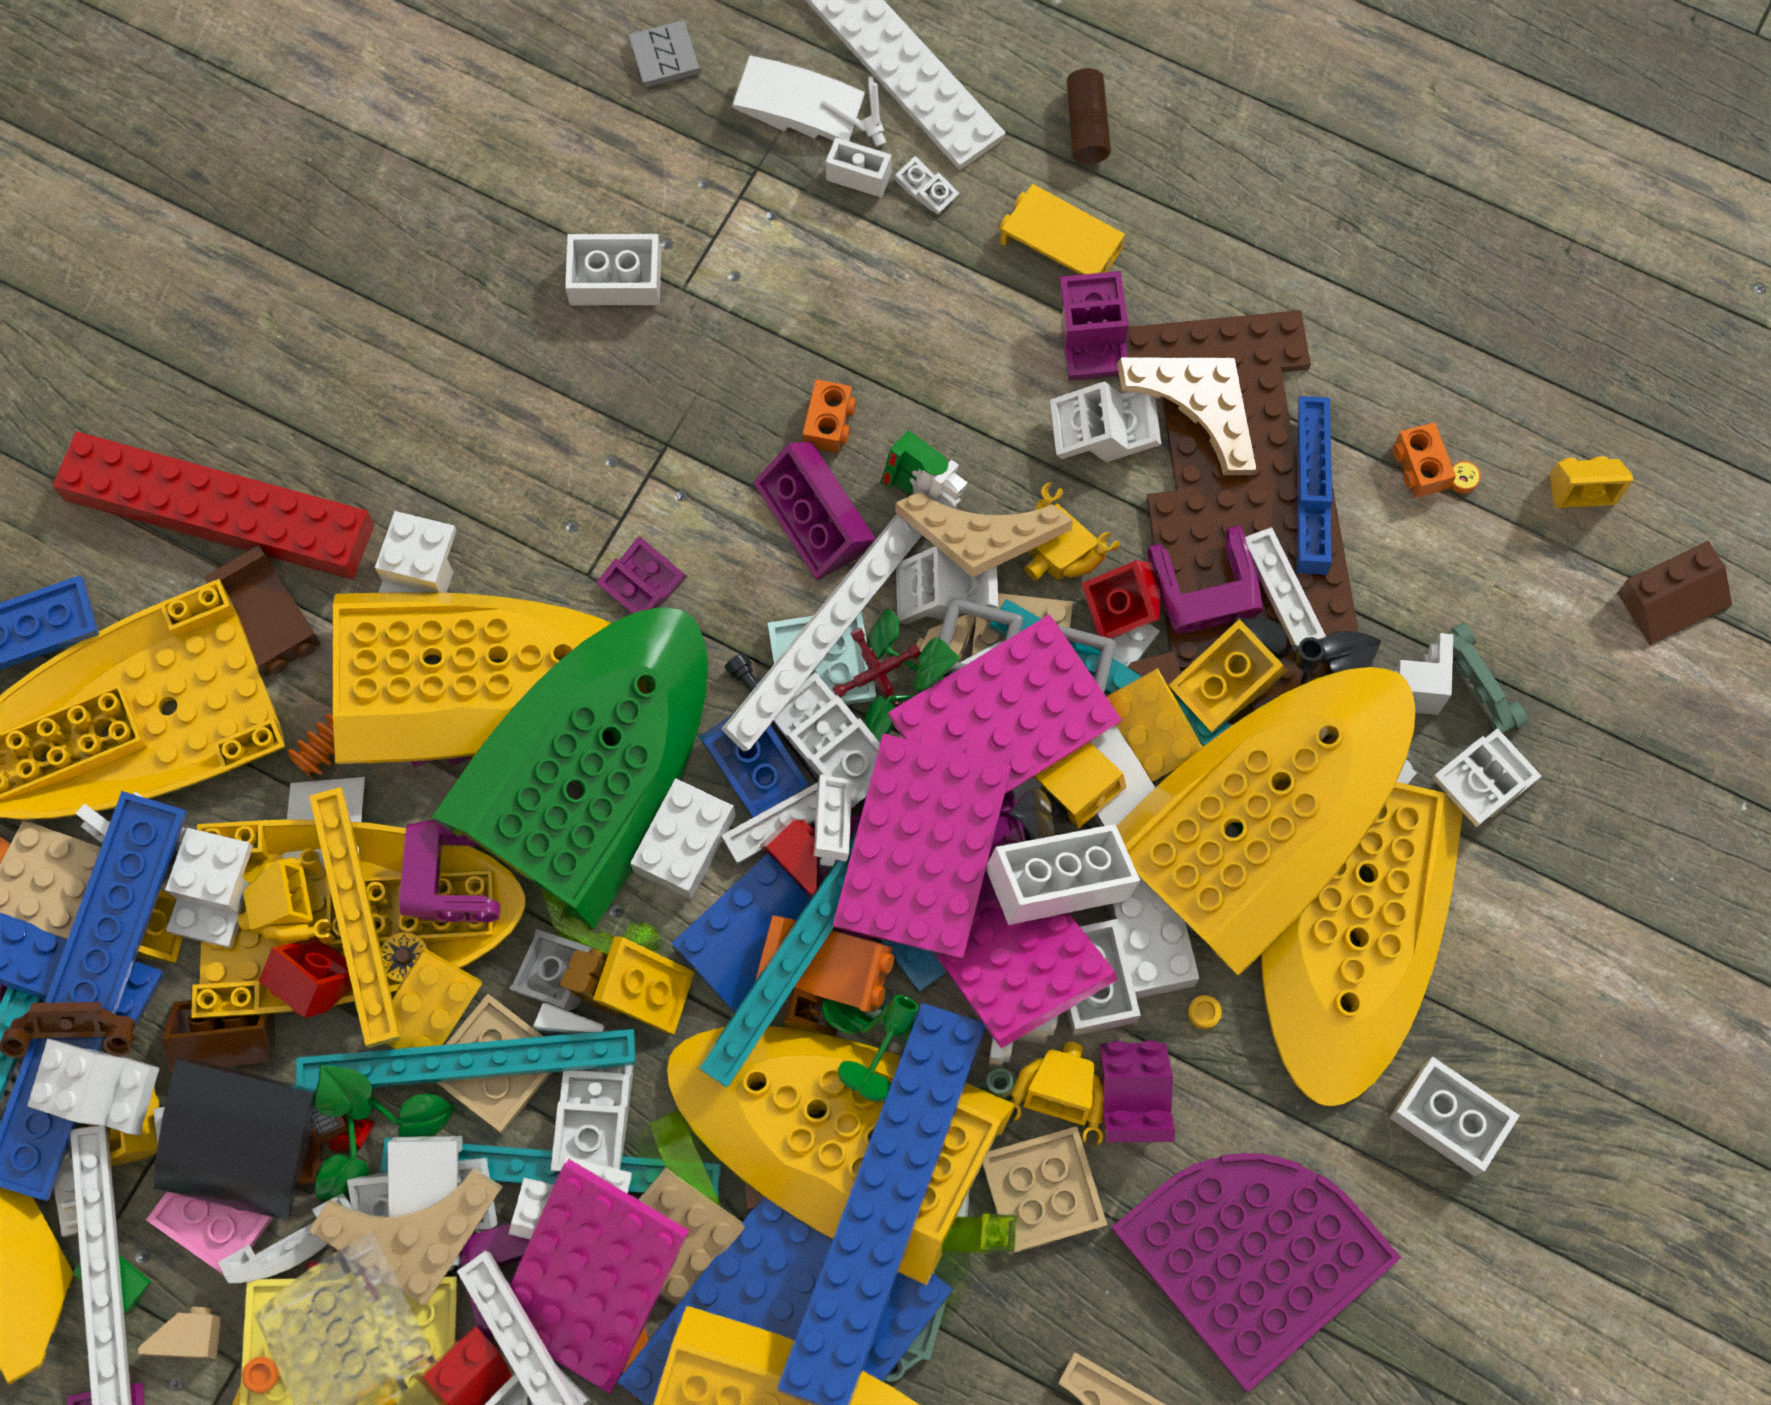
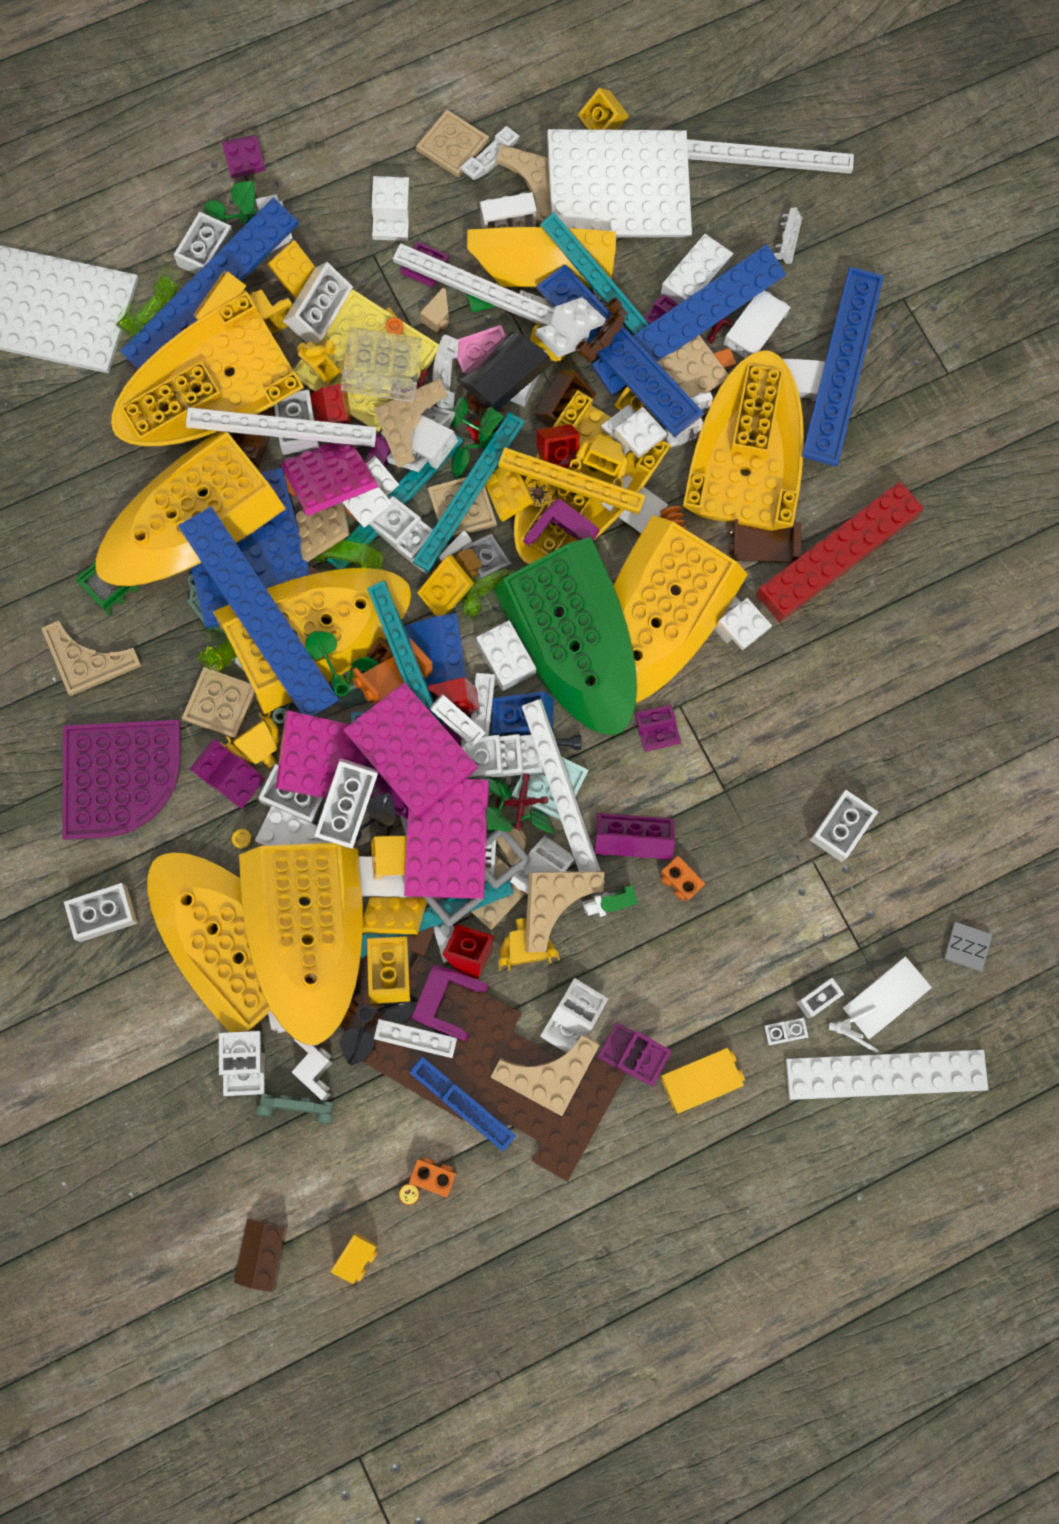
camera: 120 degrees right, 5 degrees up
reddish brown piece [1066,68,1111,164] -> none

